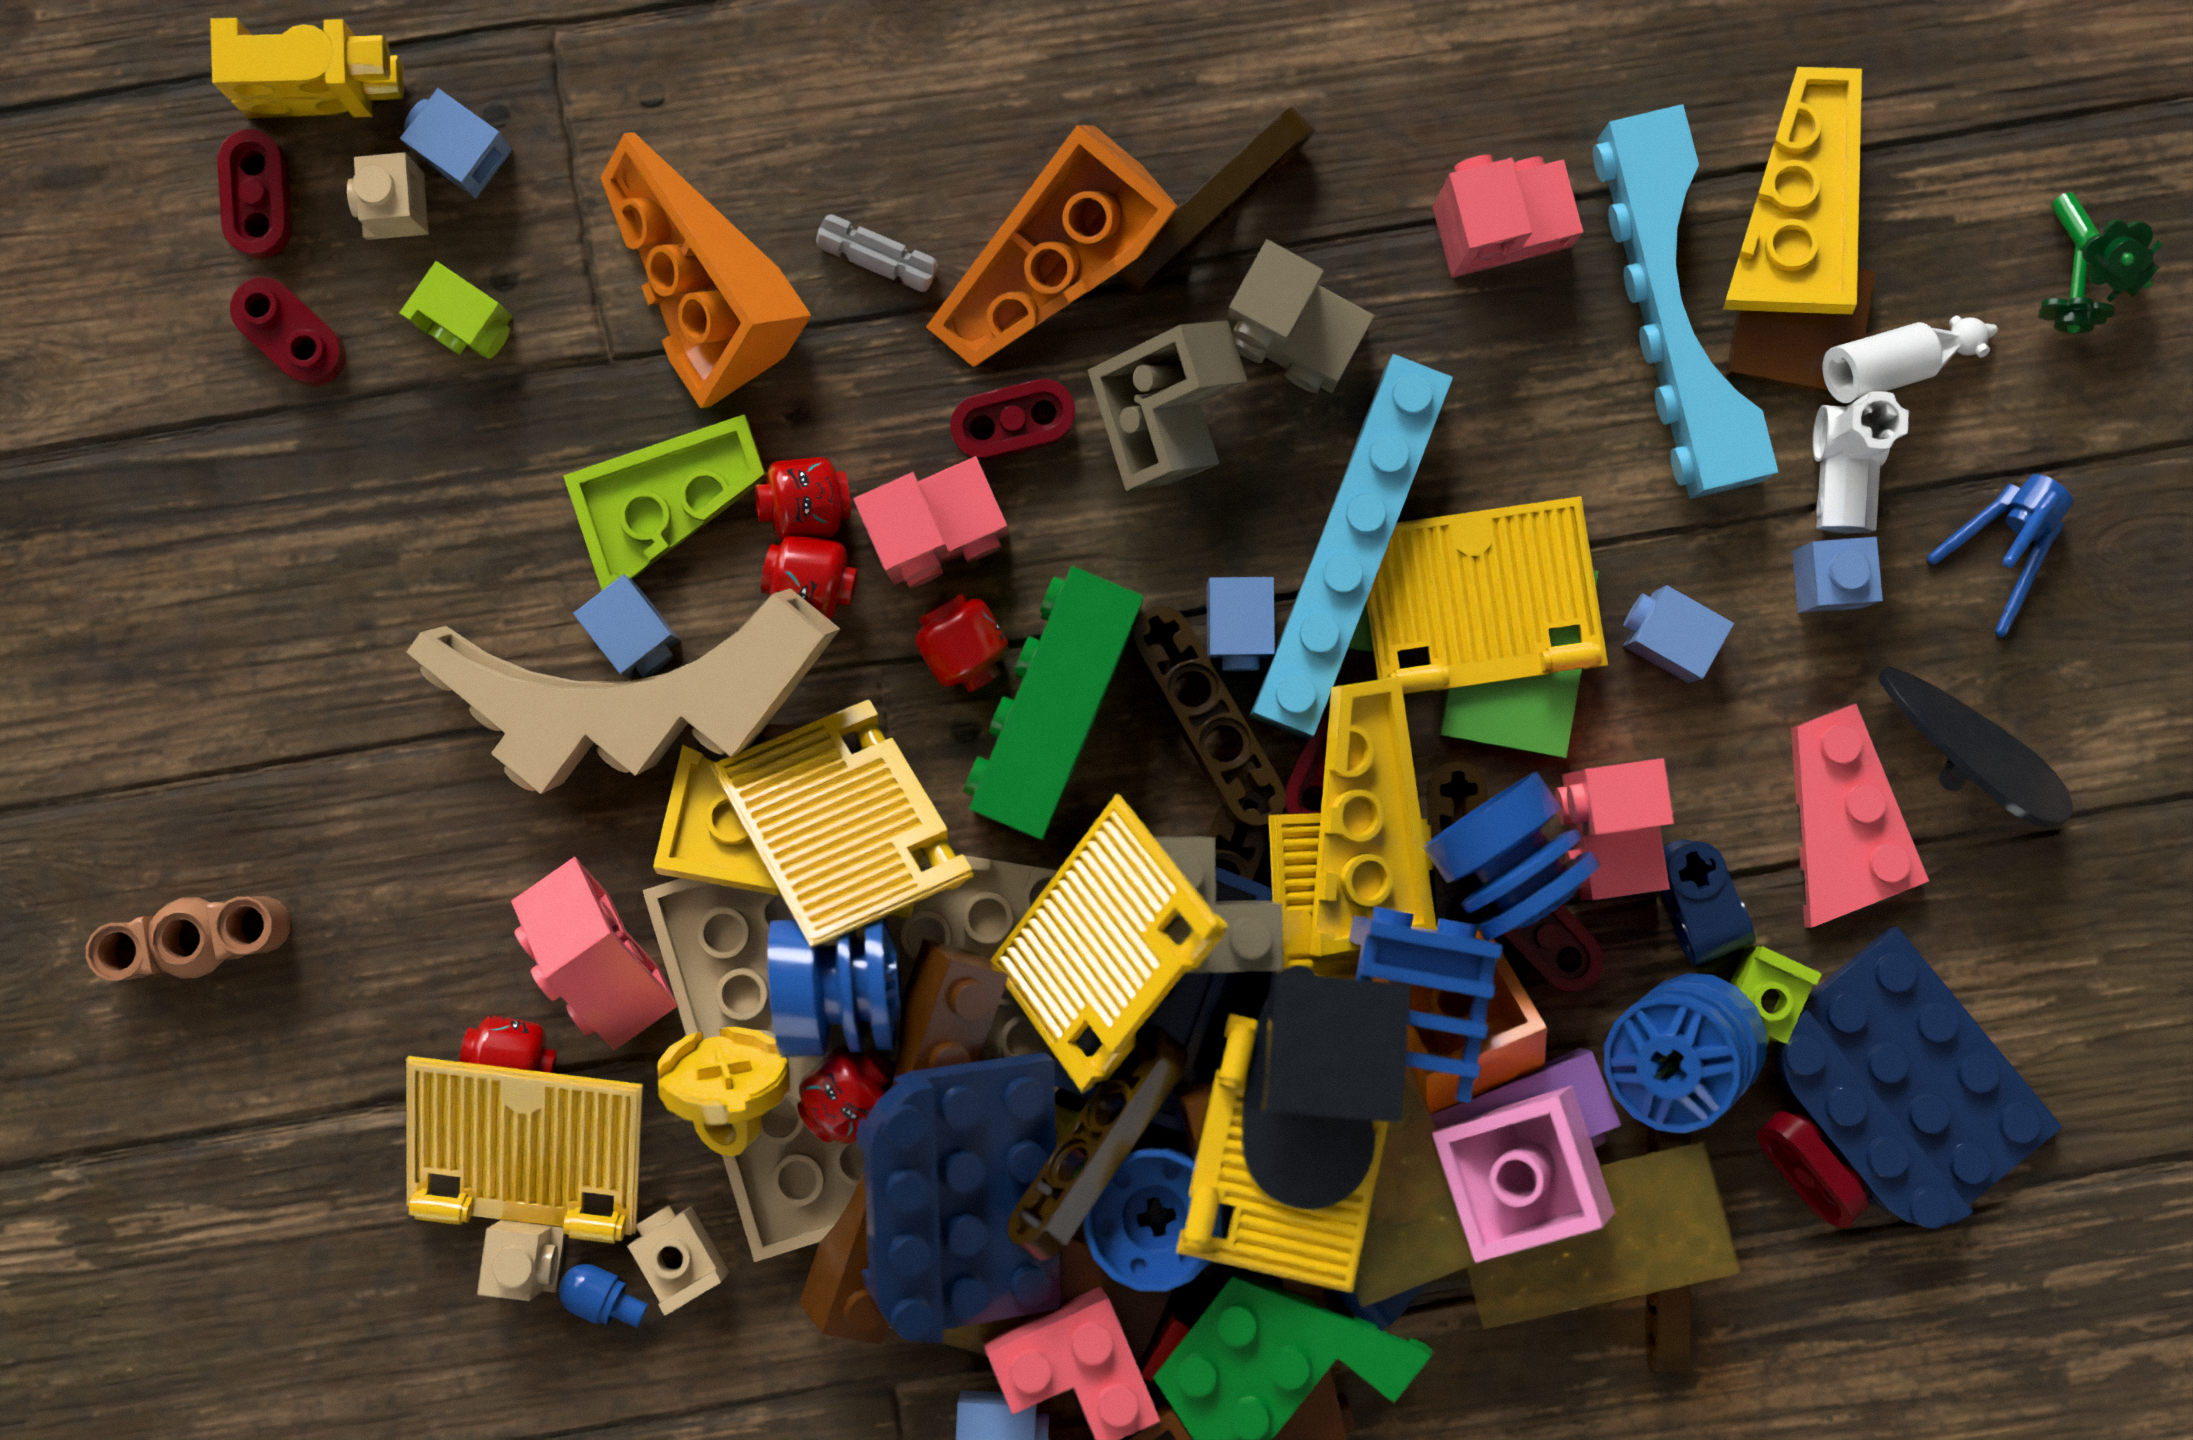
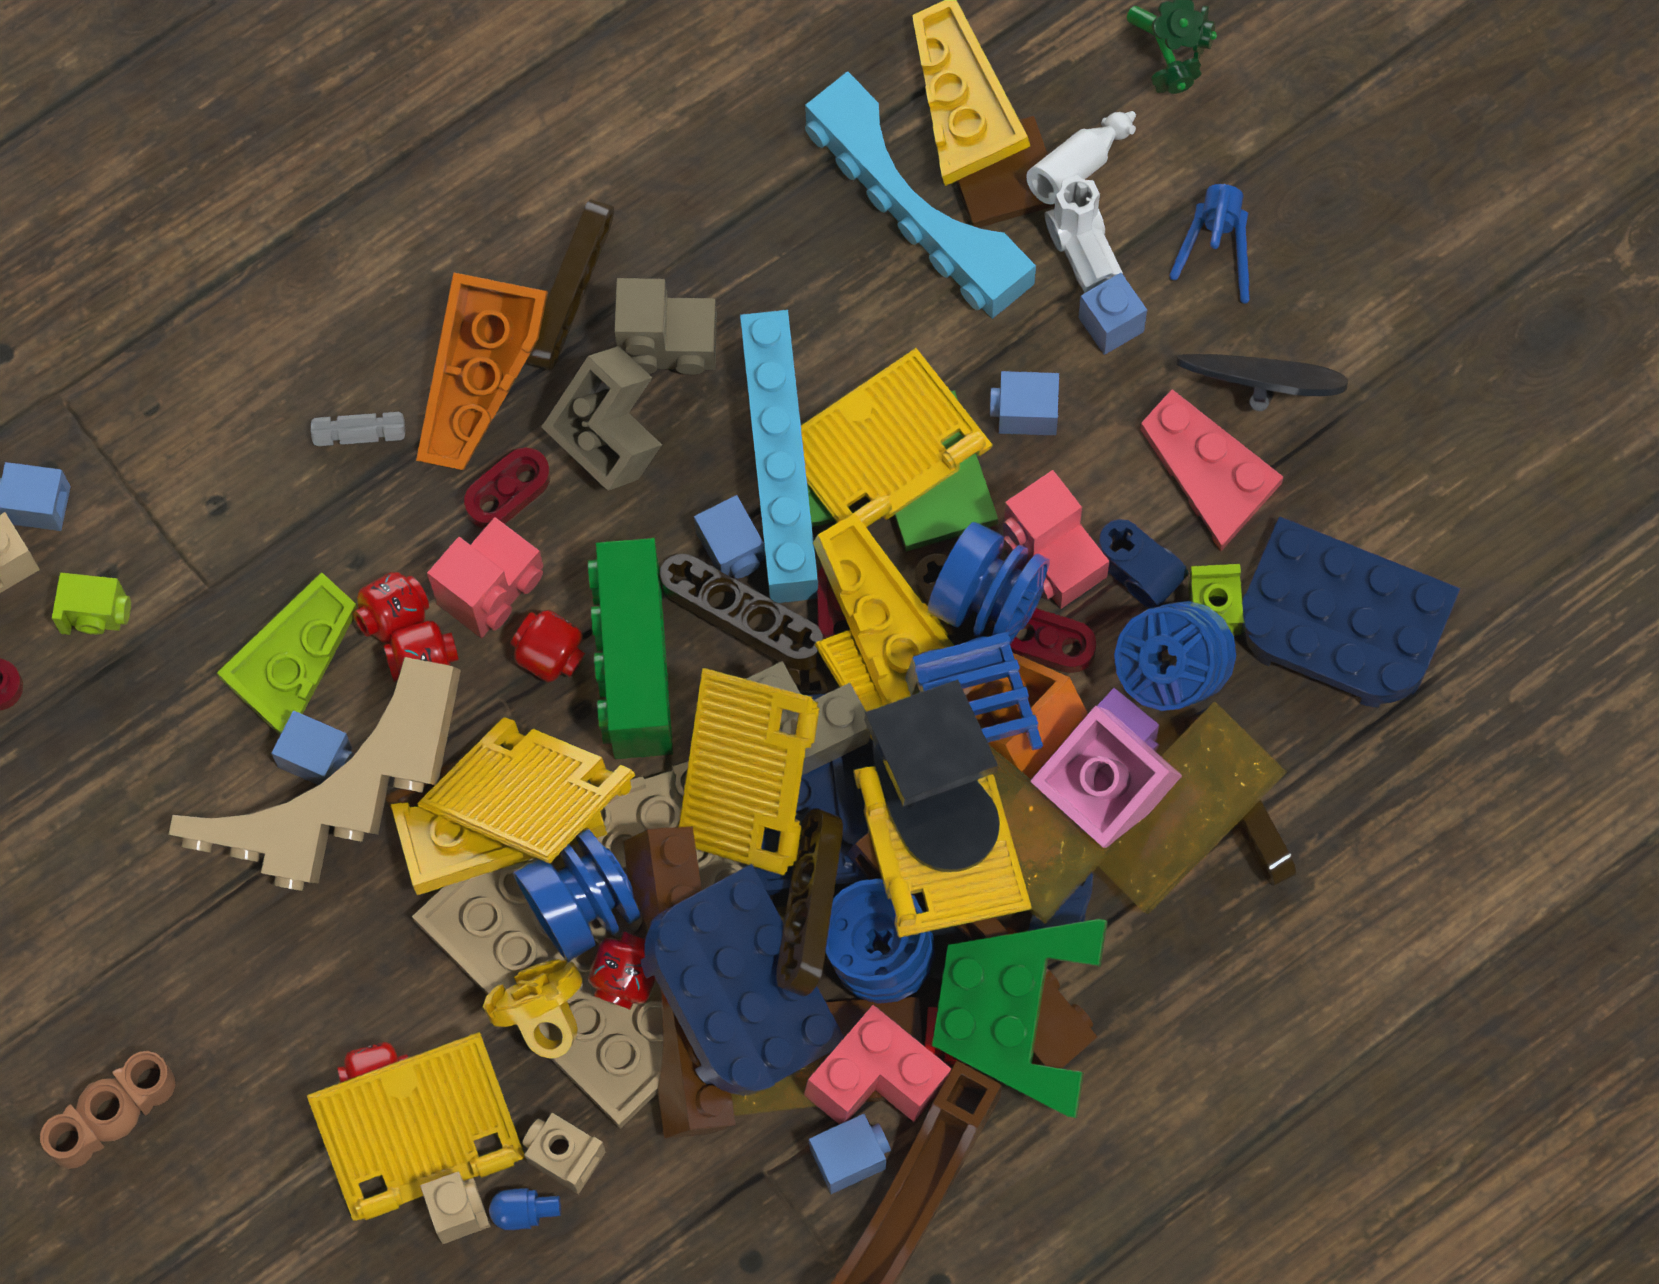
camera: 20 degrees left, 15 degrees down
coral brick [511,857,678,1051] -> none
orange wedge [600,132,812,408] -> none
coral brick [1432,155,1583,278] -> none
dark red plate [1757,1111,1868,1228] -> none

